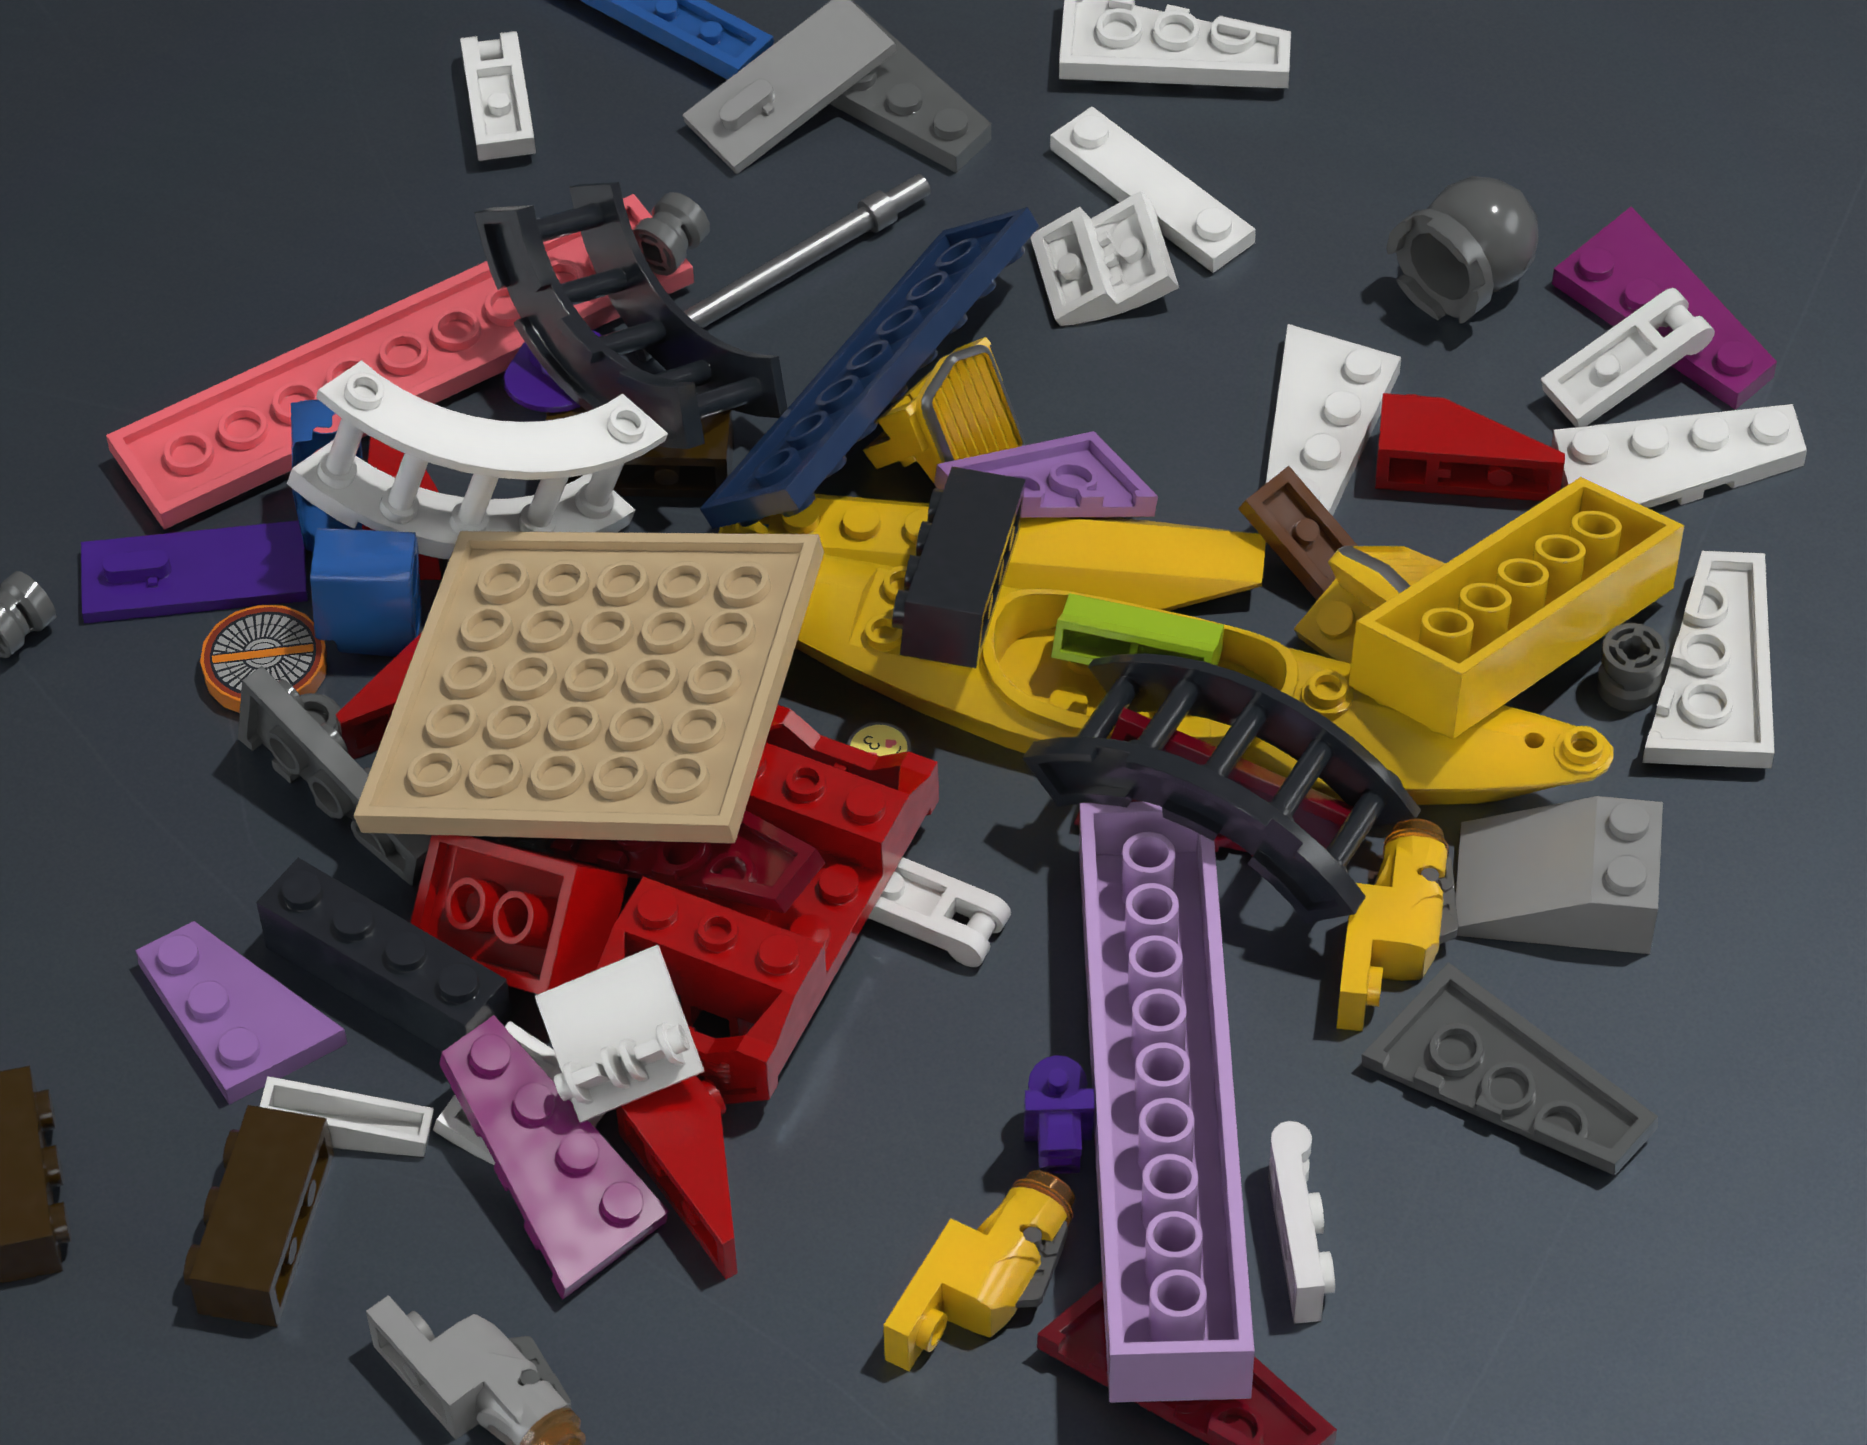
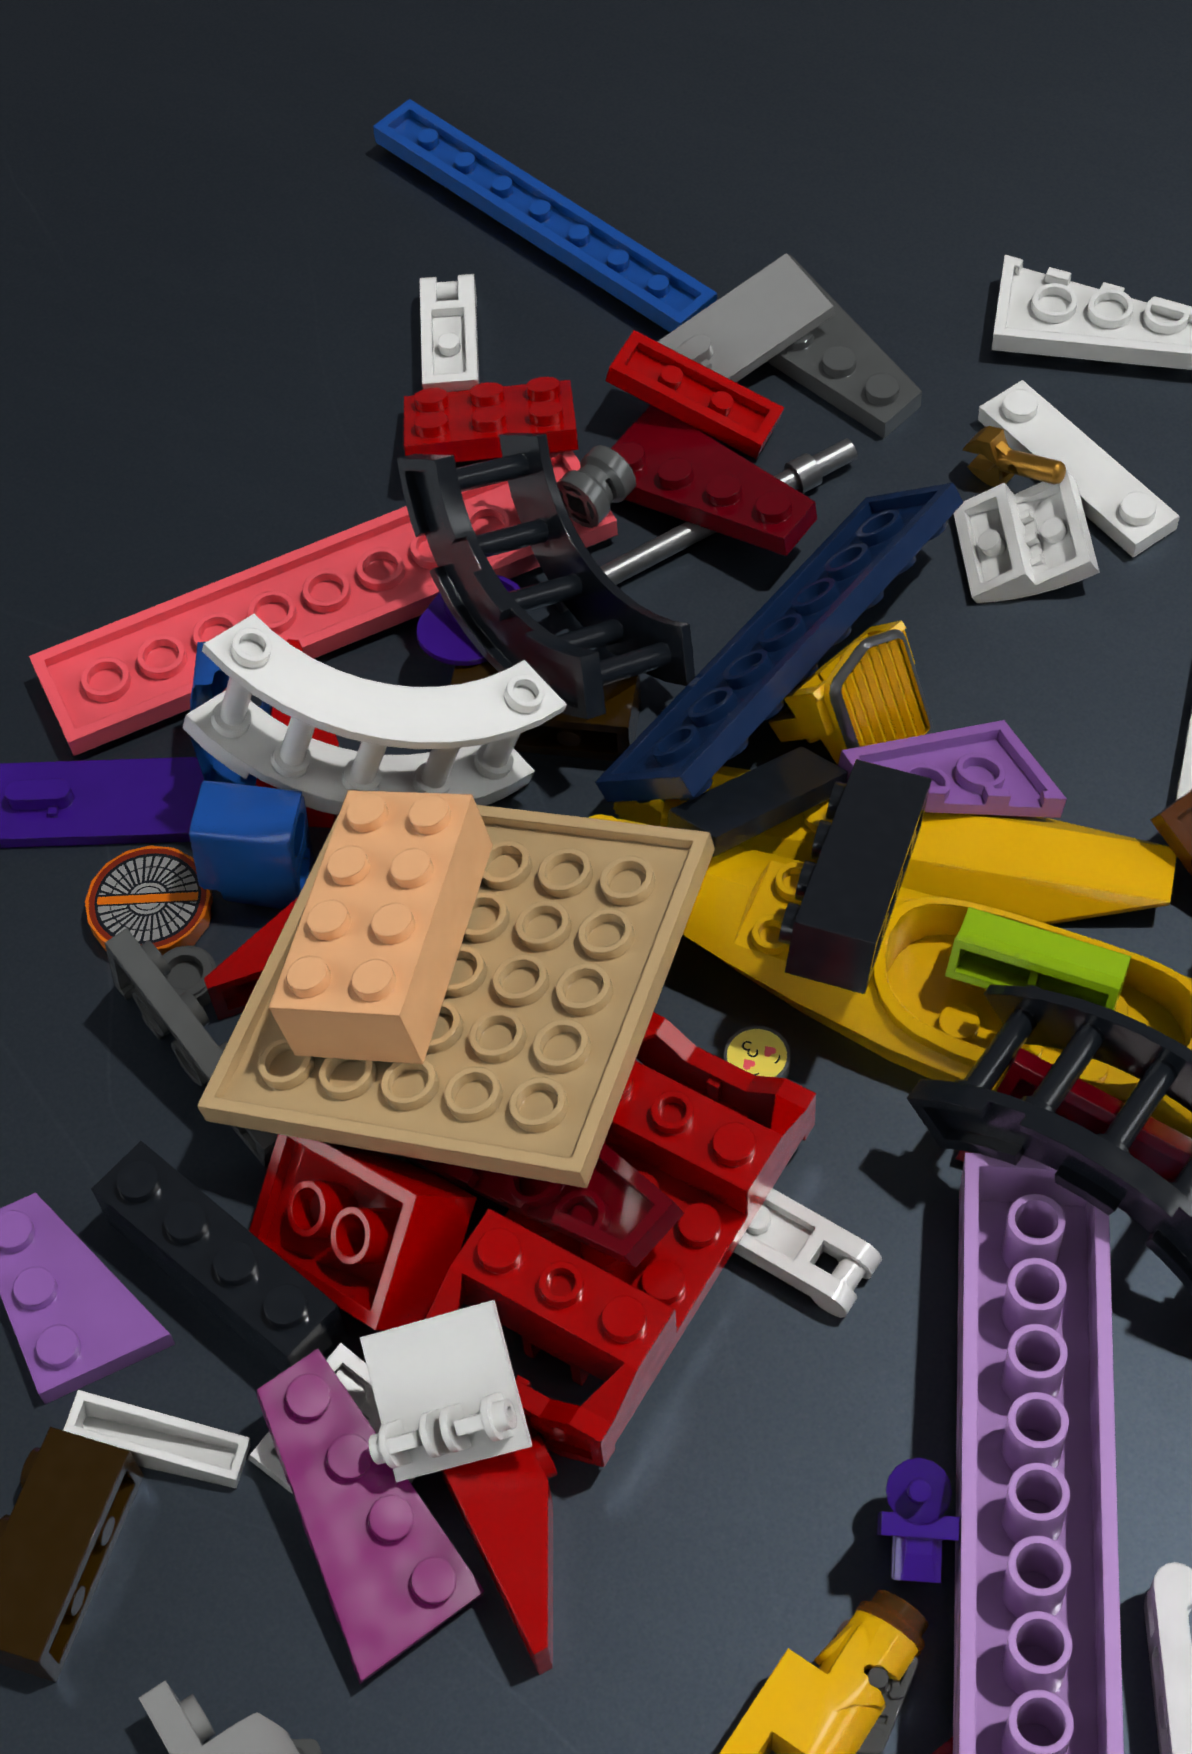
camera: 10 degrees right, 5 degrees up
none -> light nougat brick [268,790,493,1064]
none -> red plate [404,377,579,462]
none -> red plate [605,330,785,459]
none -> dark red wing [611,405,817,556]
none -> black tile [667,746,848,857]
none -> pearl gold bar [963,426,1066,487]

